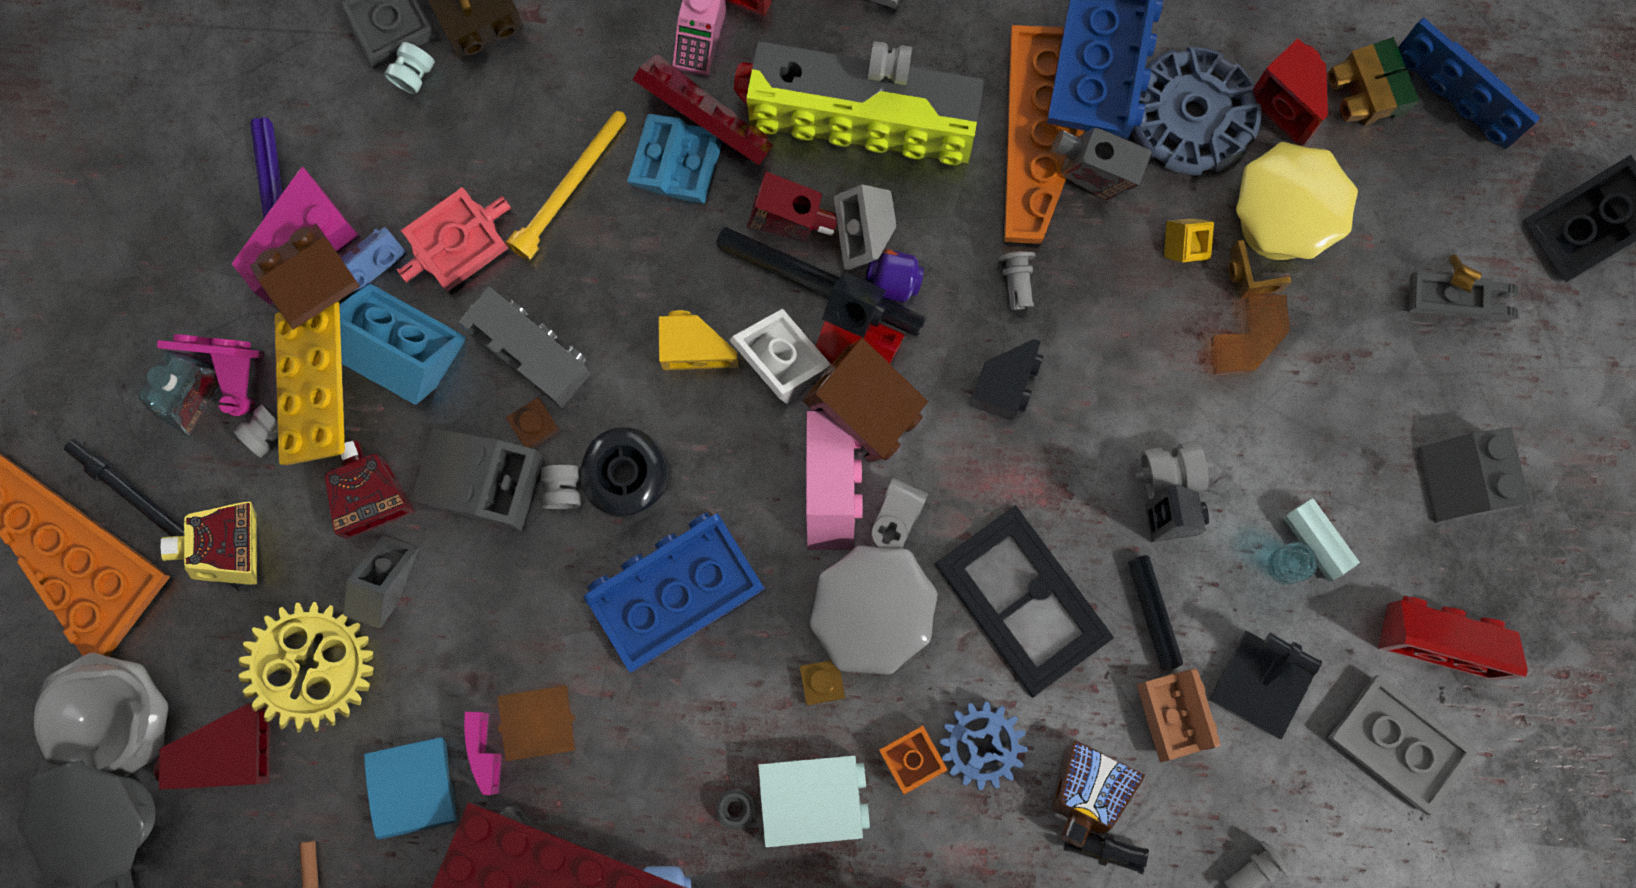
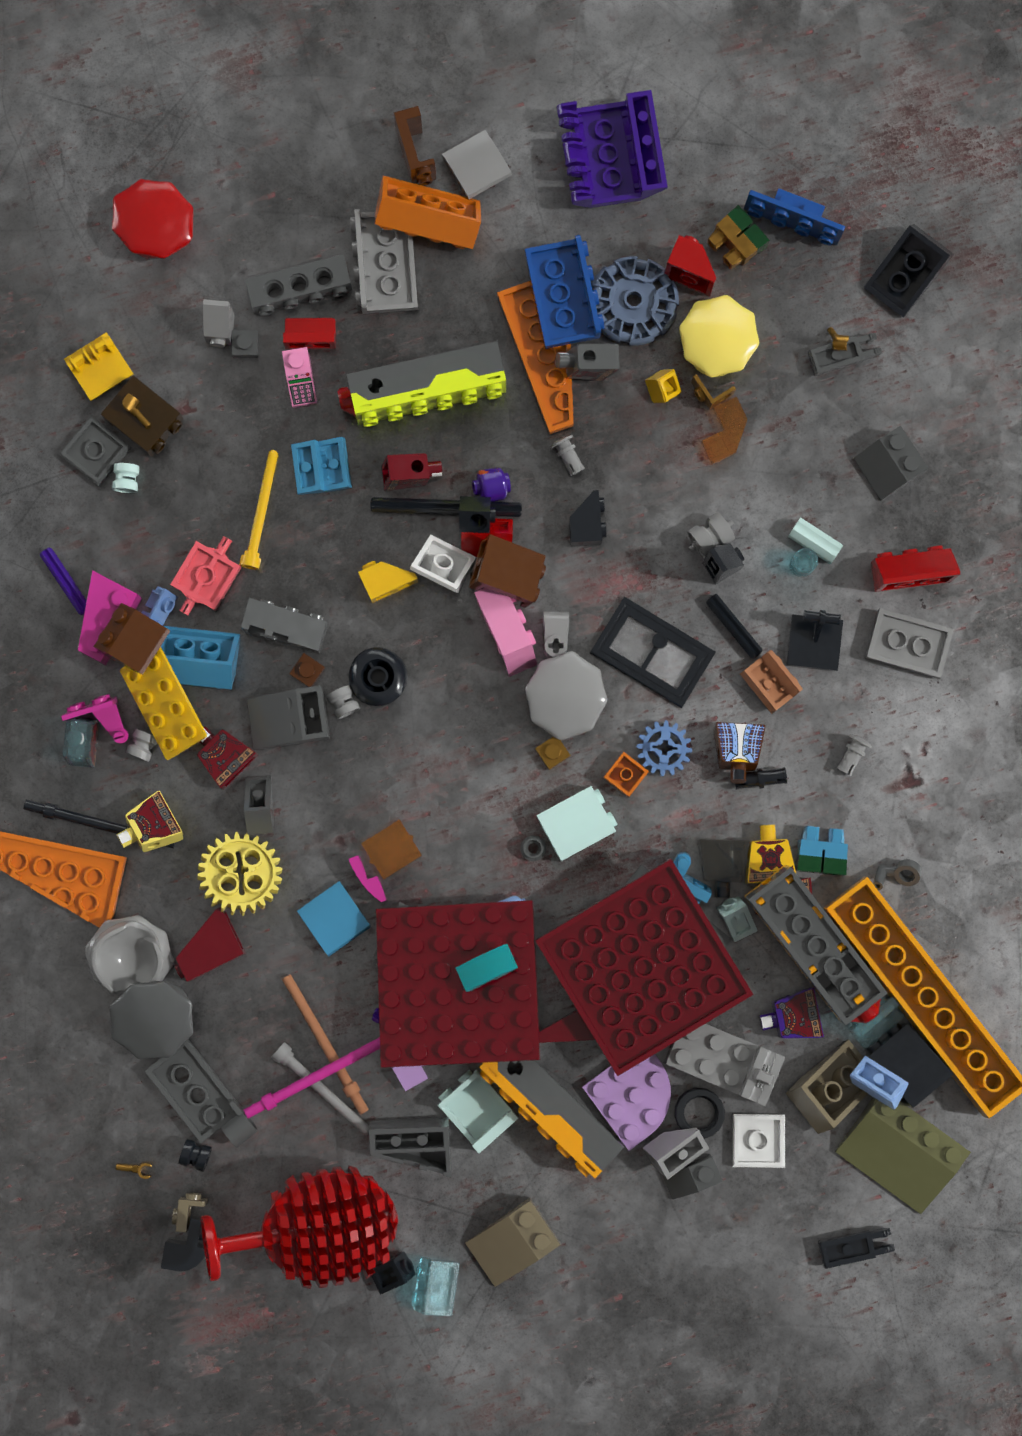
camera: 30 degrees left, 5 degrees up
blue bracket [583,512,765,673] -> none
dark red wing [632,54,773,165] -> none
light grey slope [833,184,897,270] -> none
light grey wheel [868,41,913,86] -> none

